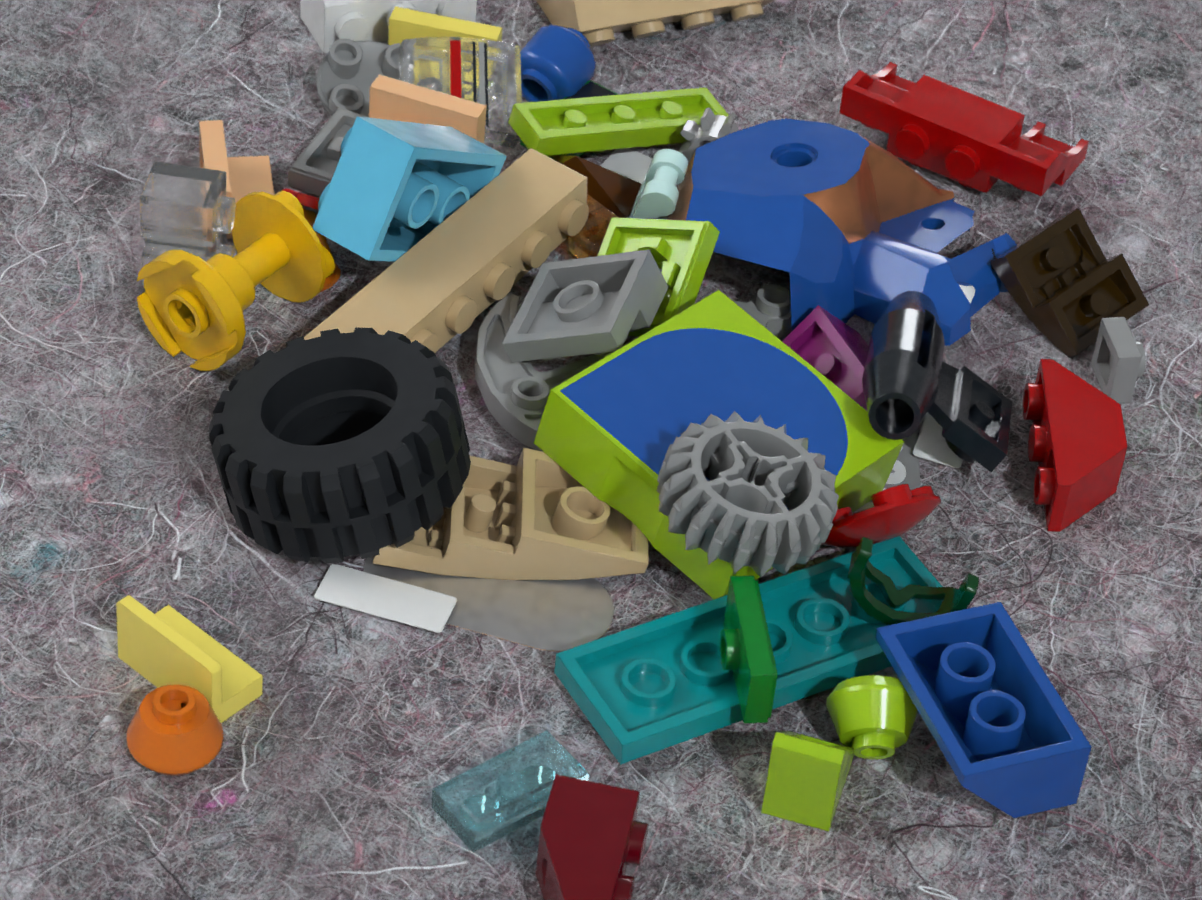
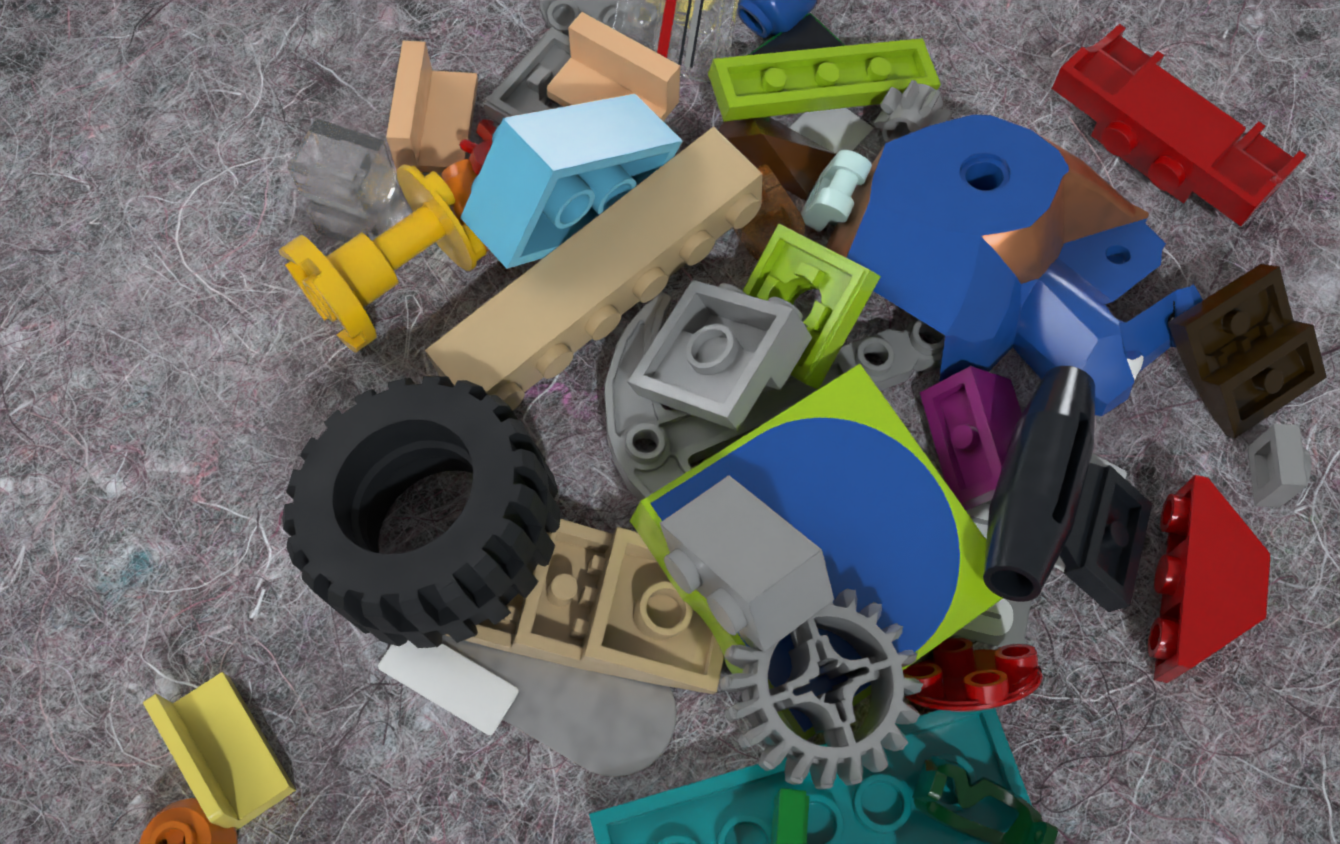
camera: 15 degrees right, 25 degrees up
none -> light grey brick [660,475,834,652]

